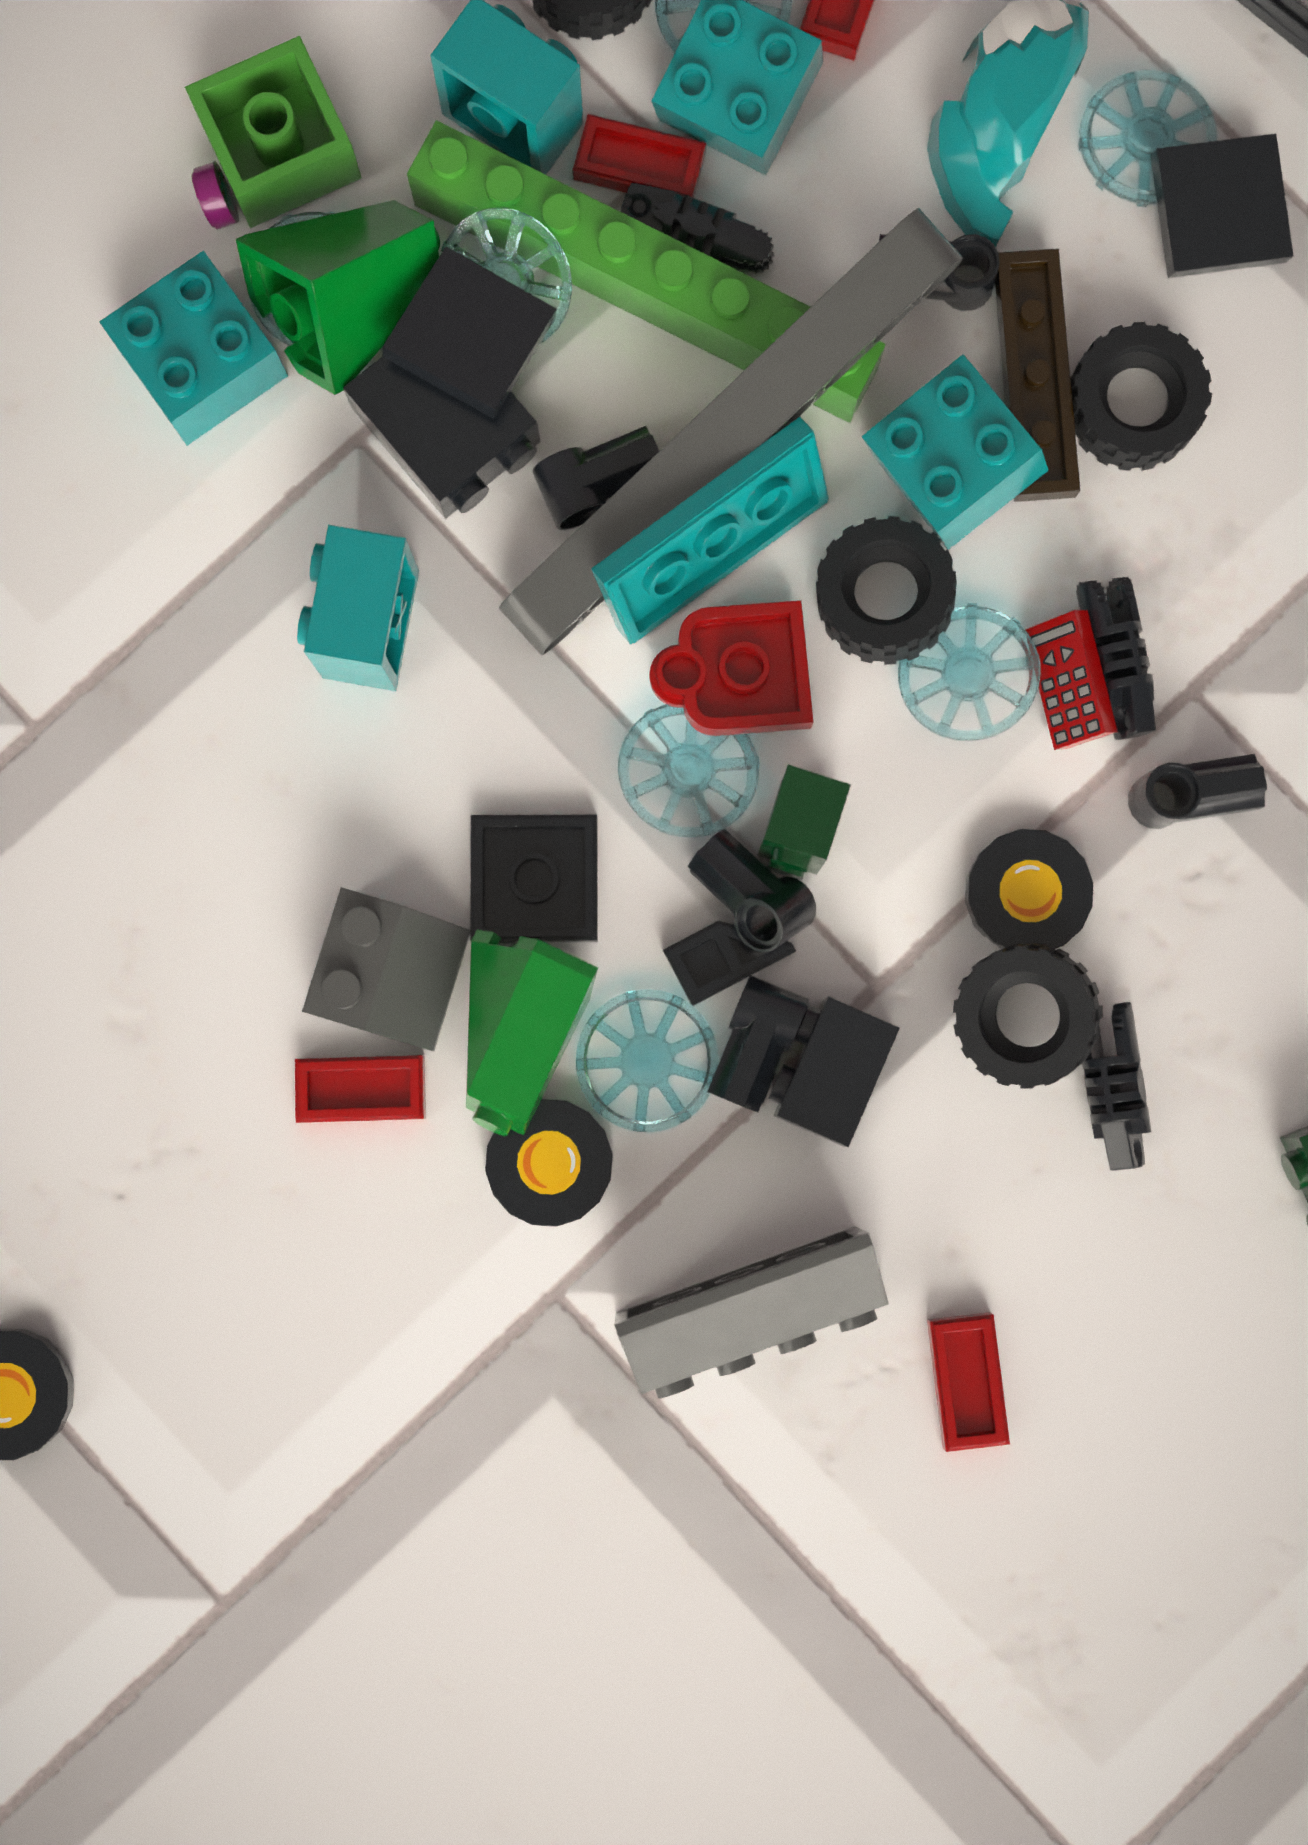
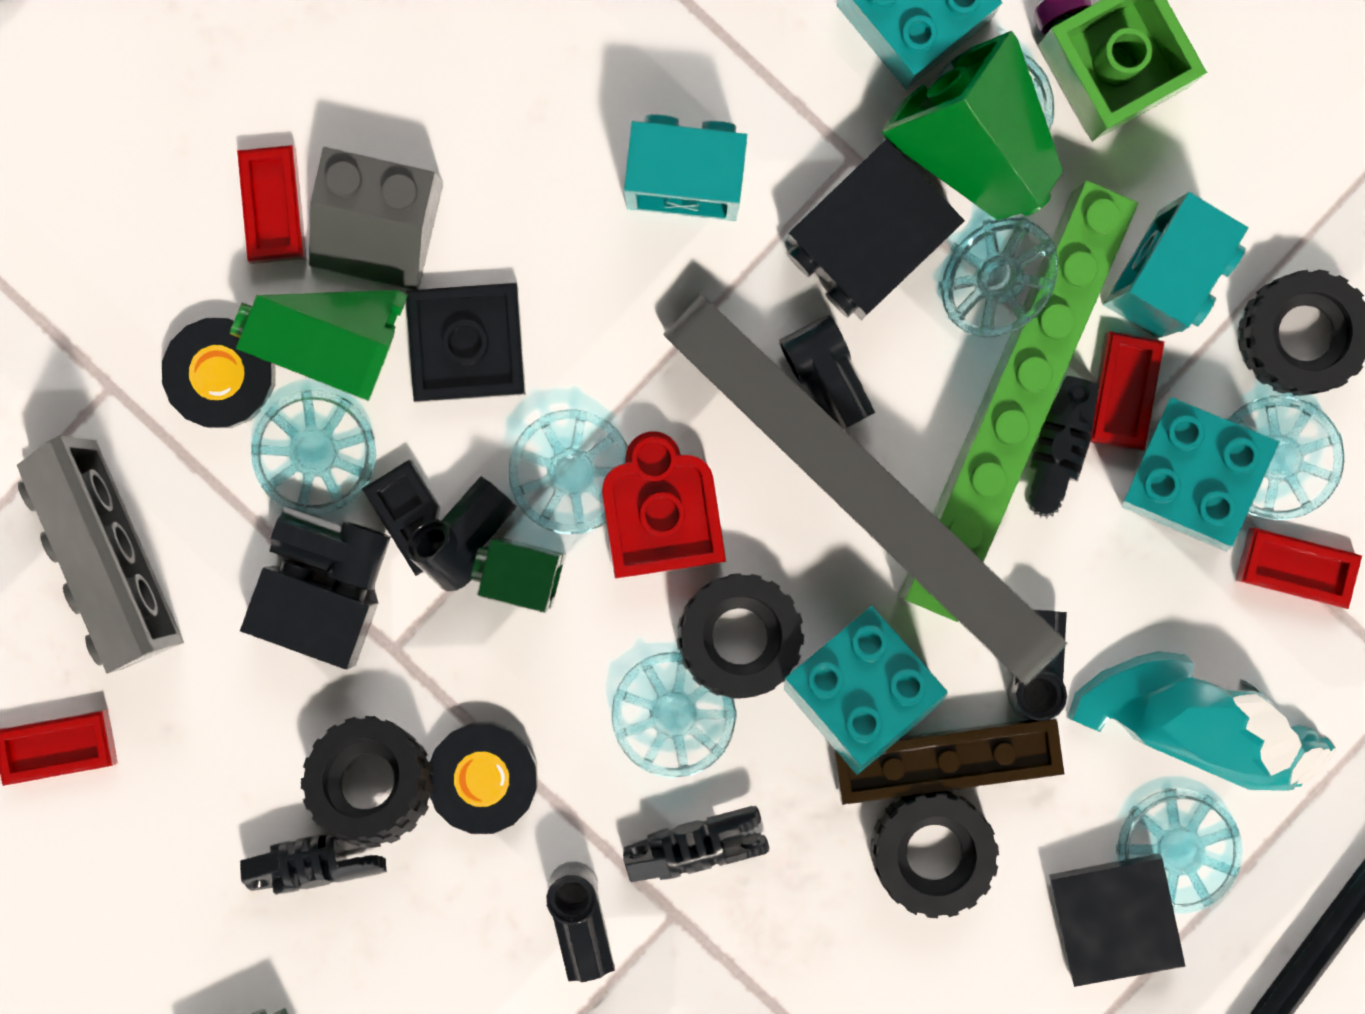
camera: 90 degrees right, 5 degrees up
black tile [382,246,557,419] -> none
teal tile [591,417,829,645] -> none
red tile [1024,610,1118,750] -> none

